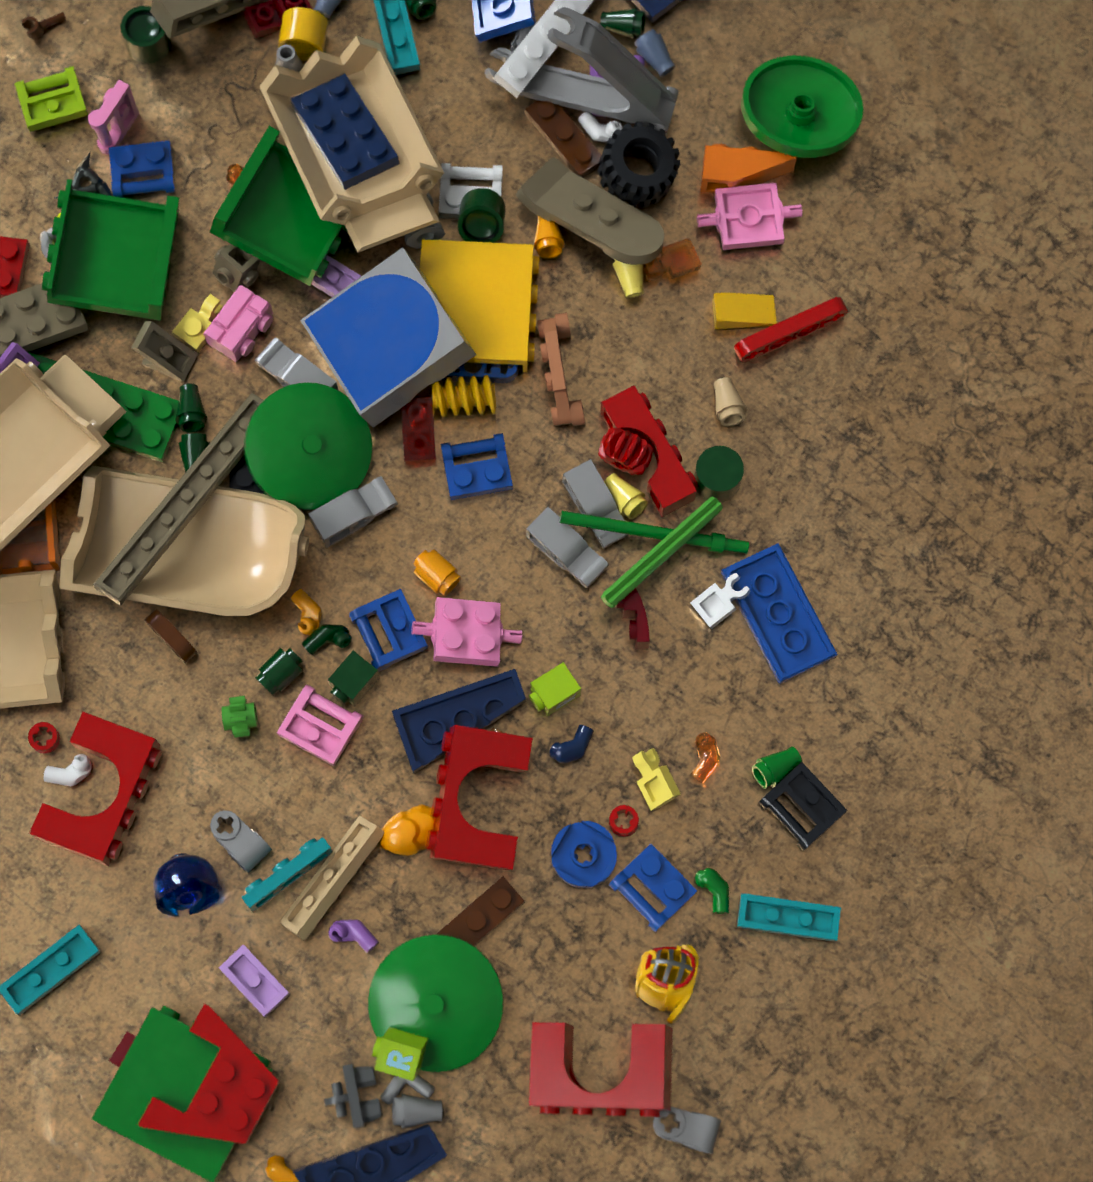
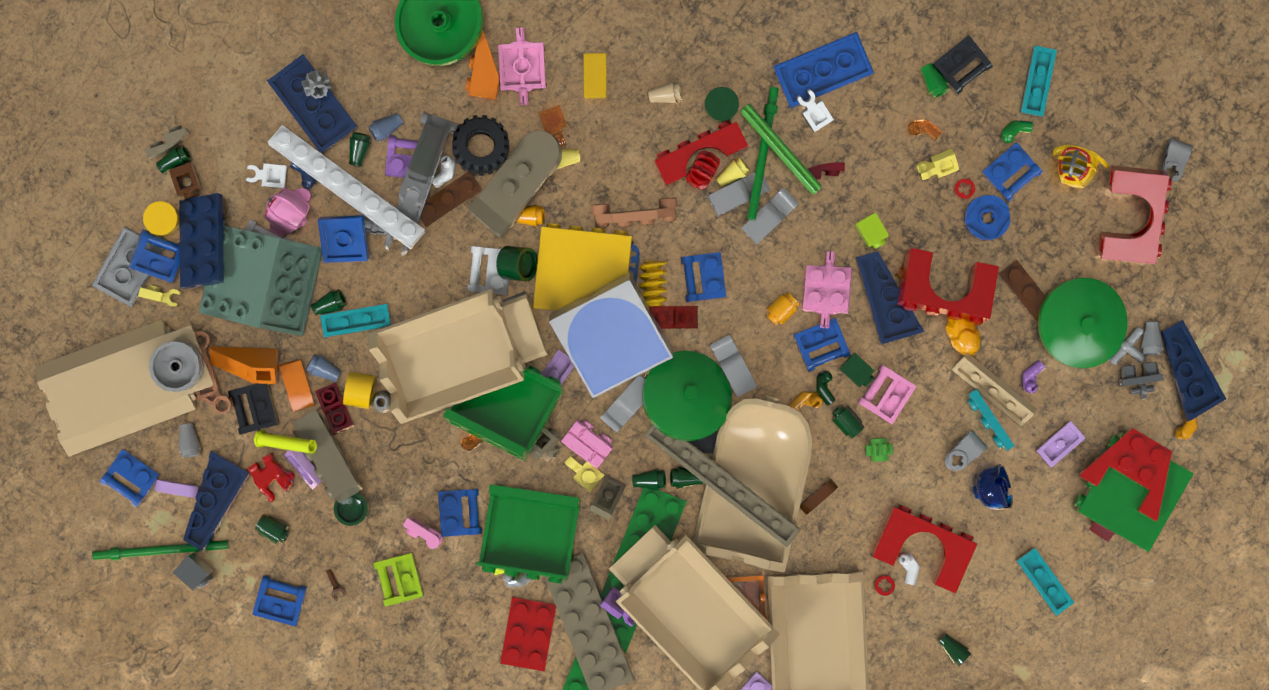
camera: 85 degrees left, 15 degrees up
pearl dark grey piece [54,152,112,199] -> none
dark blue plate [291,73,400,190] -> none
lime brick [372,1027,428,1081] -> none
dark blue arm [549,725,594,764] -> none
red beam [733,297,848,363] -> none

